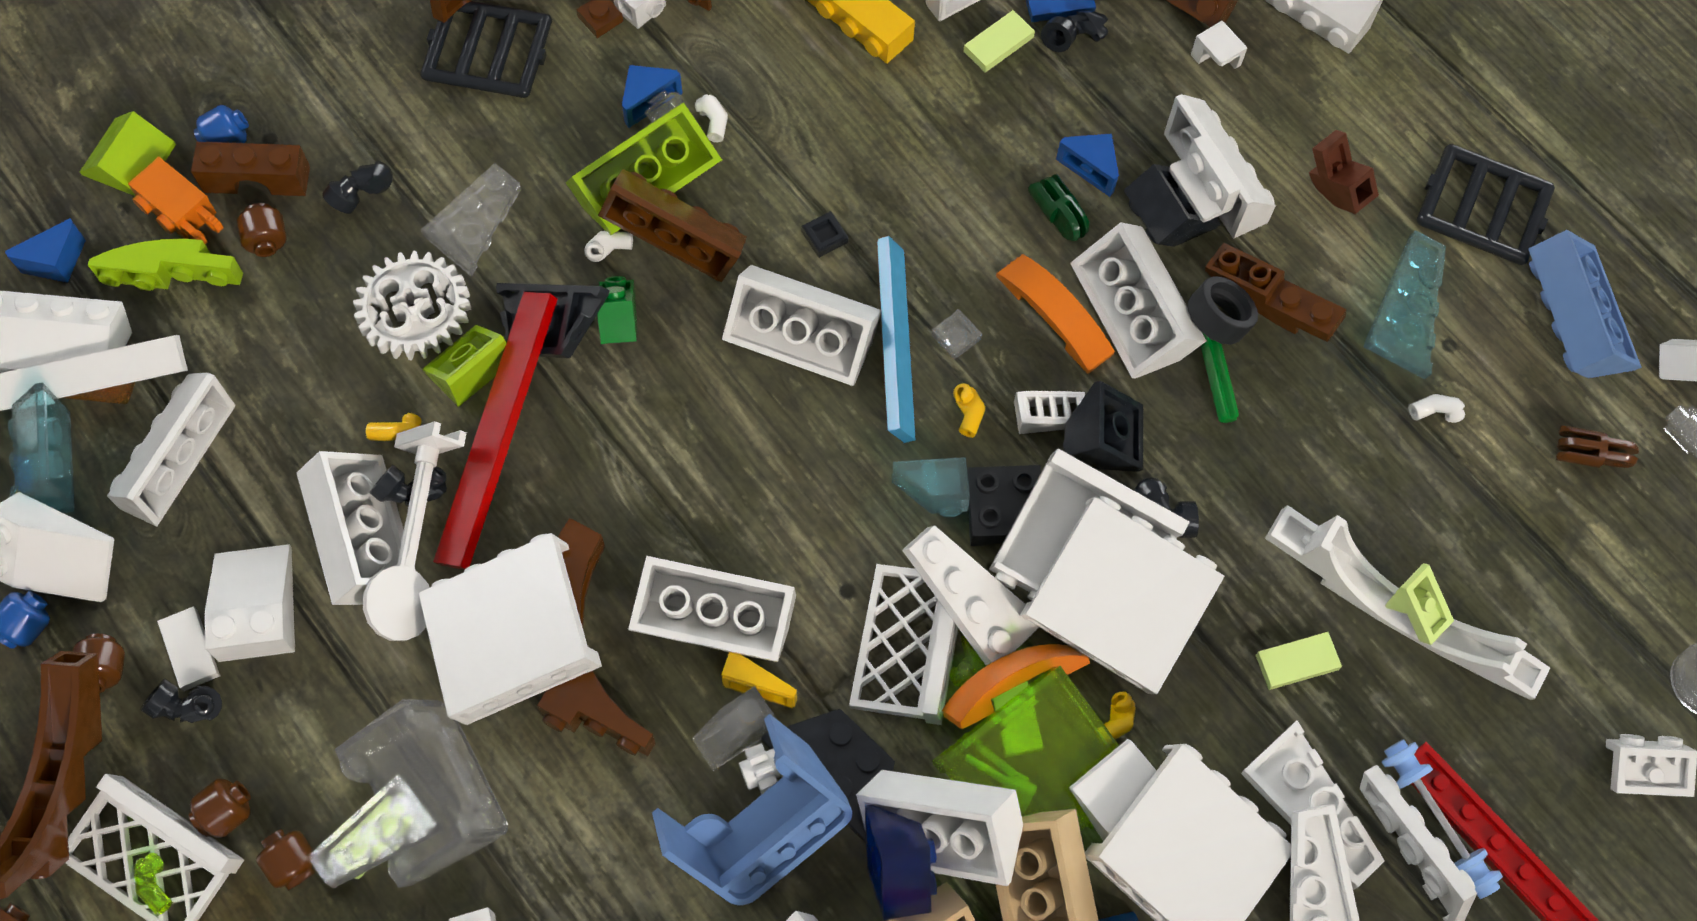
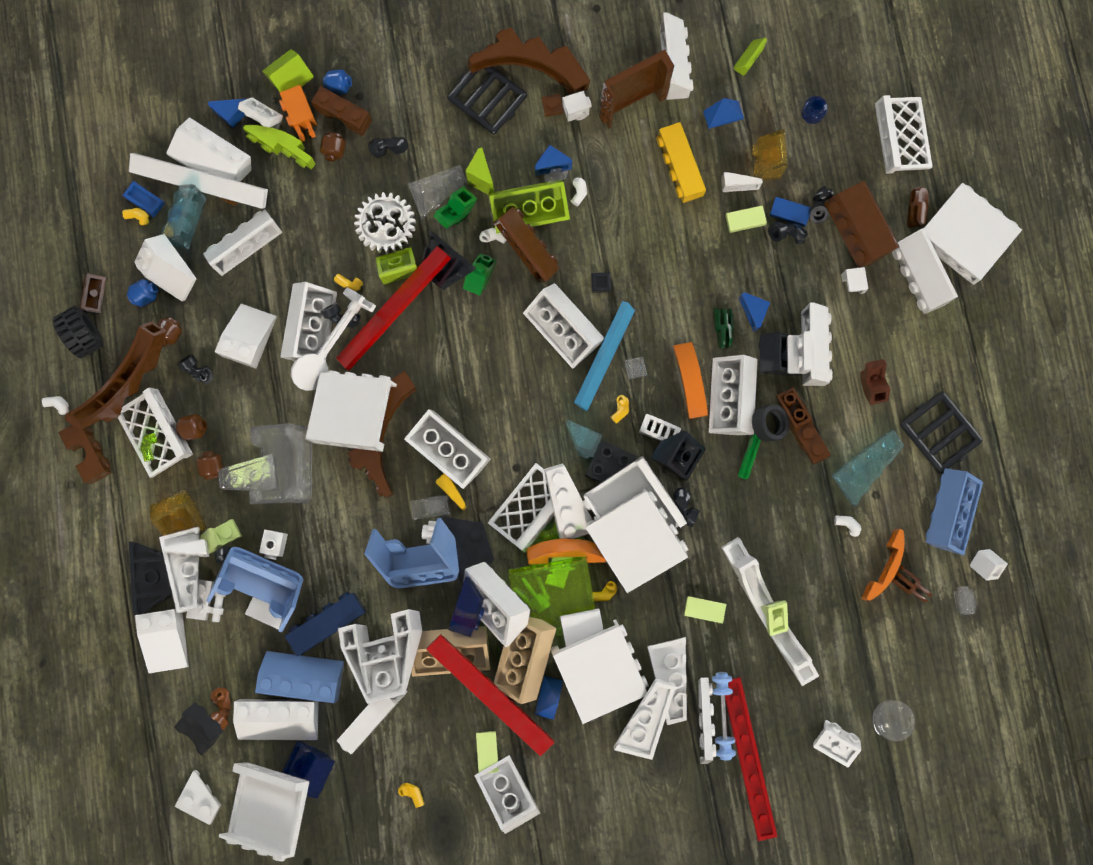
camera: 30 degrees right, 15 degrees up
white tile [157,606,220,691] -> none
none -> white bracket [238,98,283,130]
none -> green brick [433,186,477,229]
none -> lime slope [465,147,494,195]
none -> orange slope [861,529,904,601]

